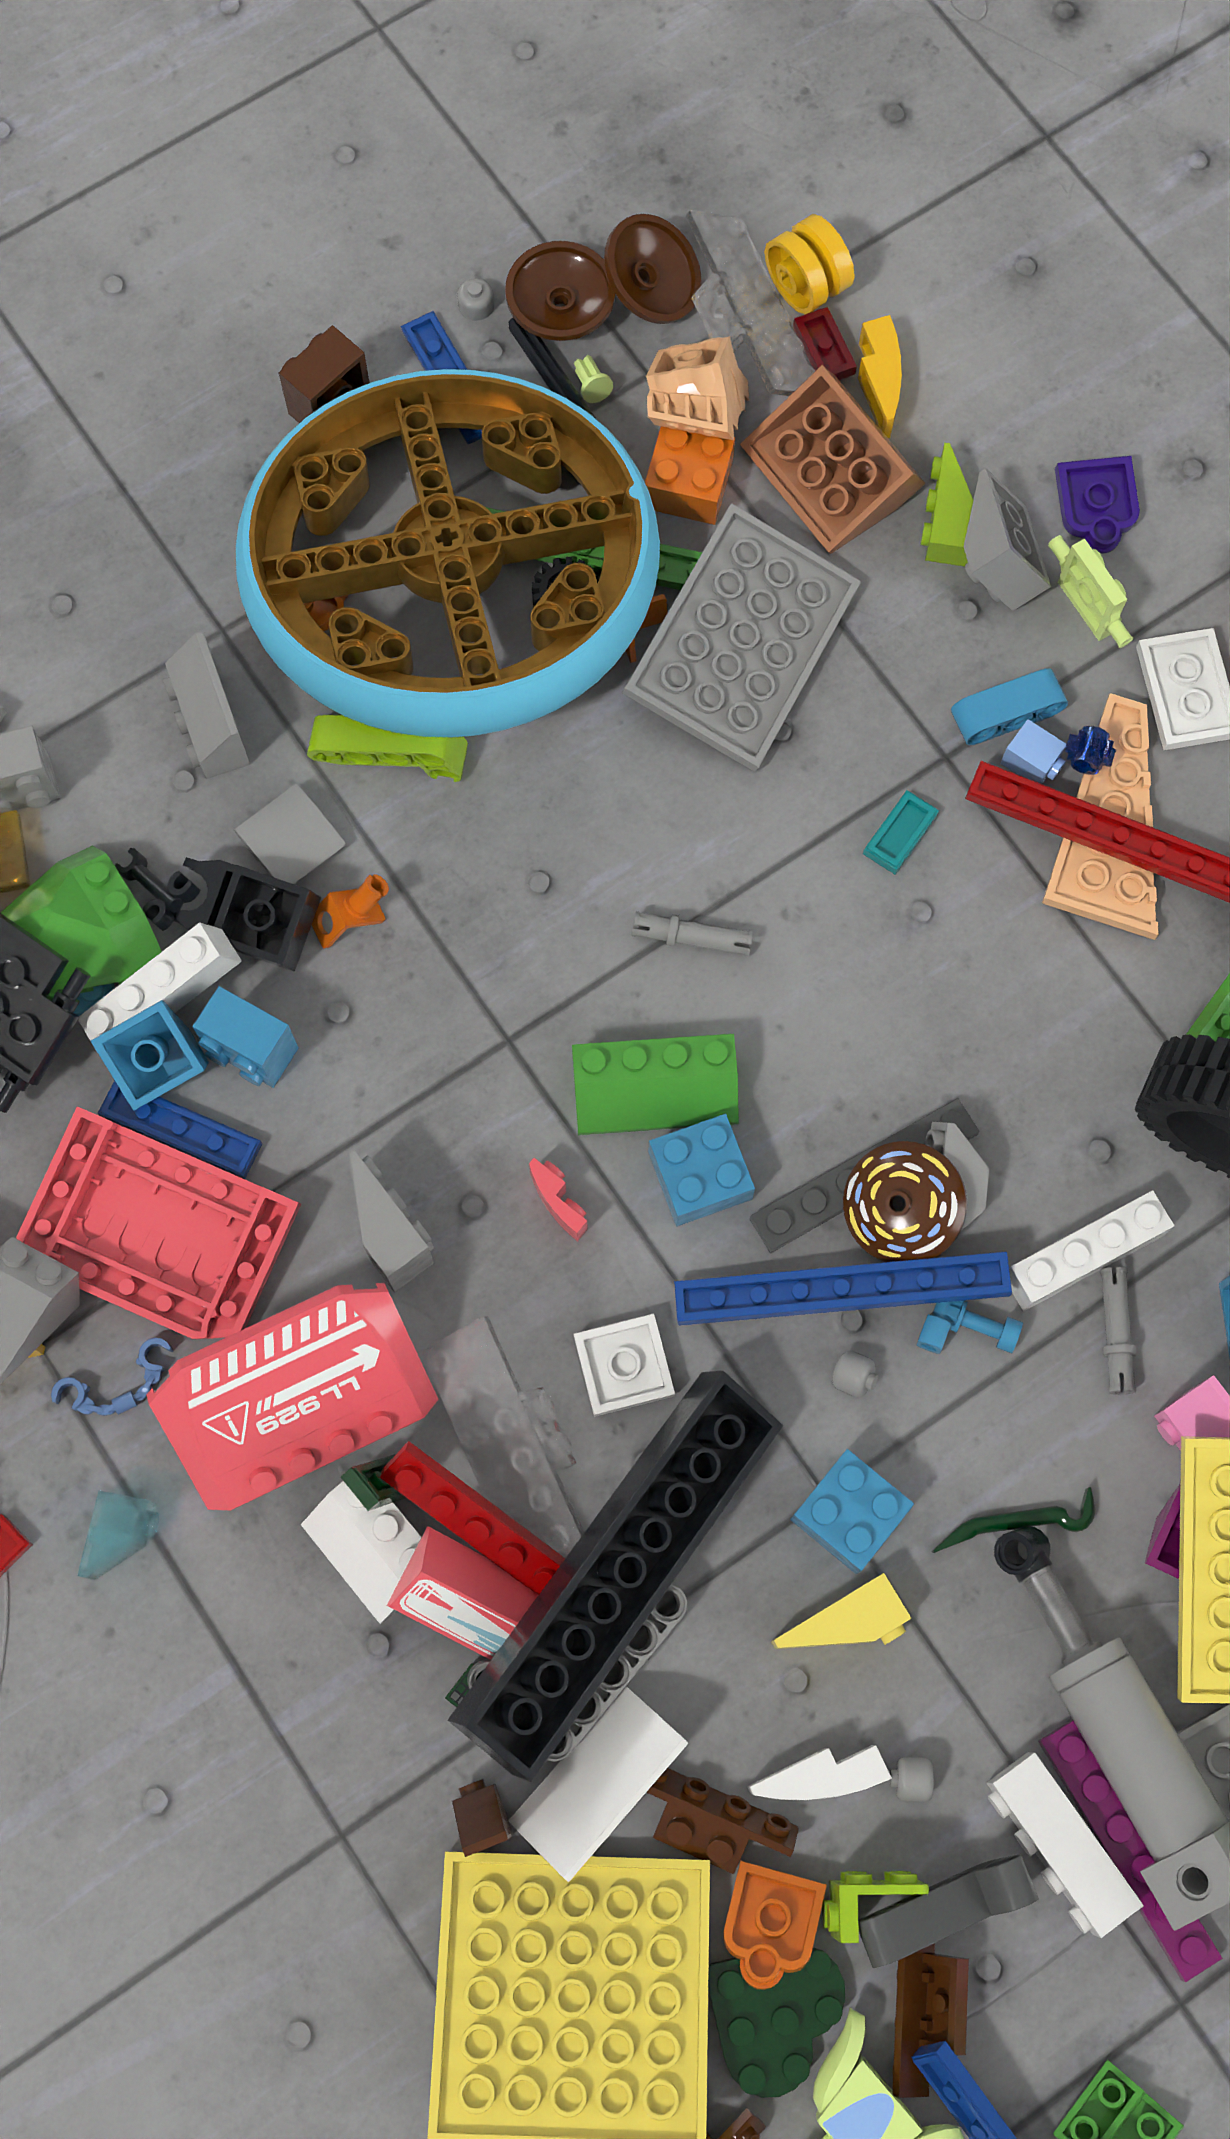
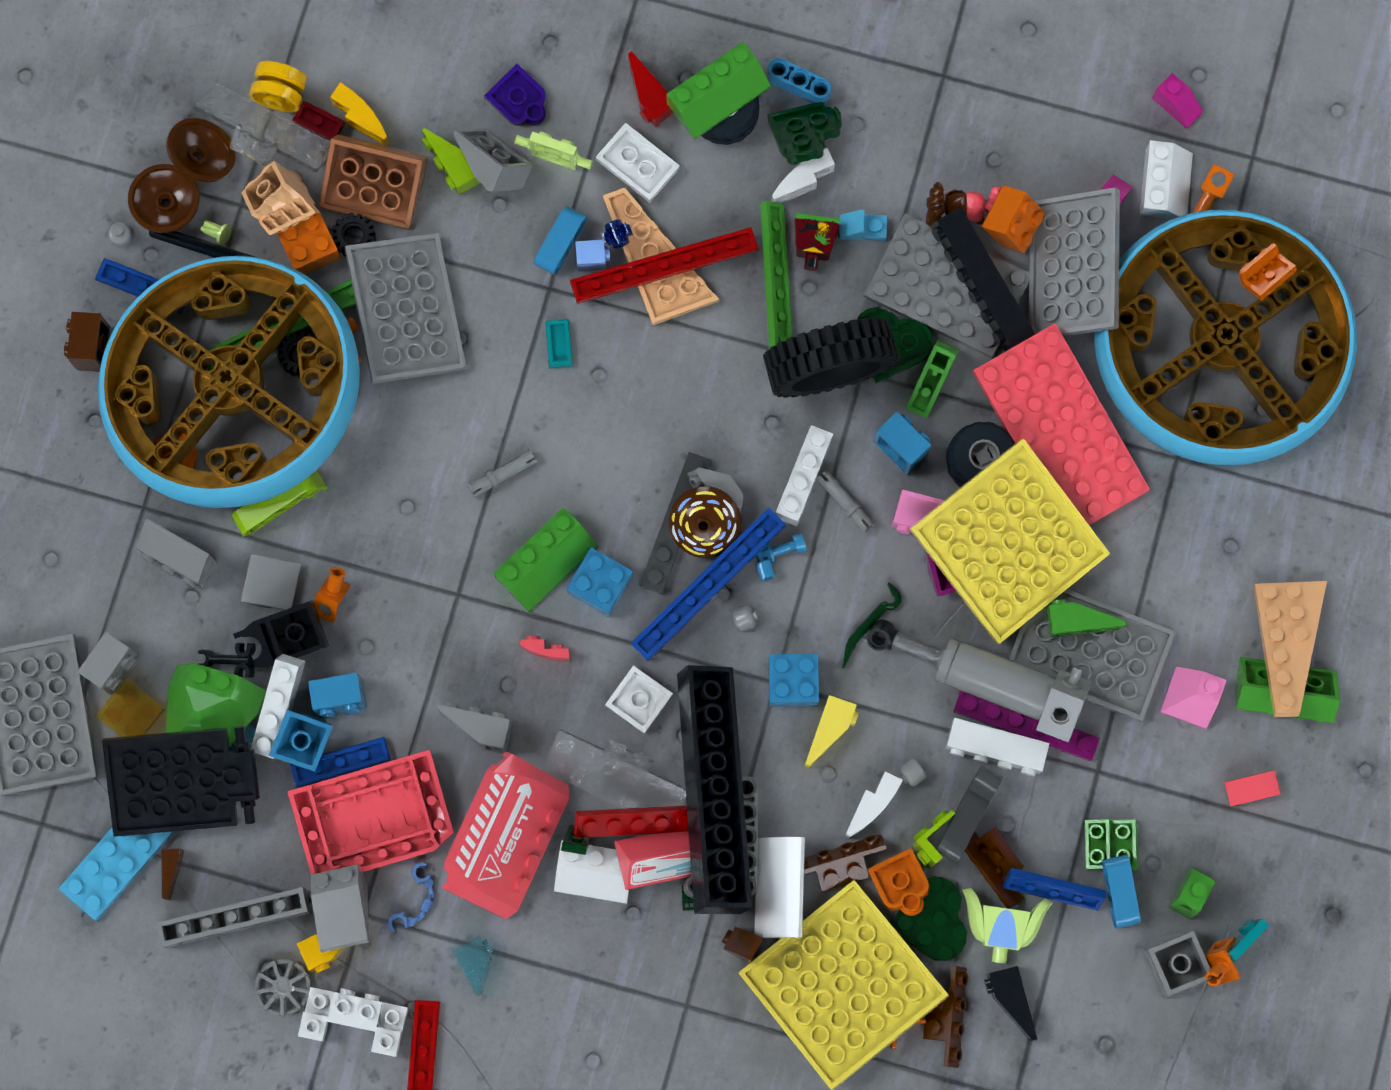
camera: 40 degrees left, 5 degrees up
none -> black tyre [332,212,376,257]

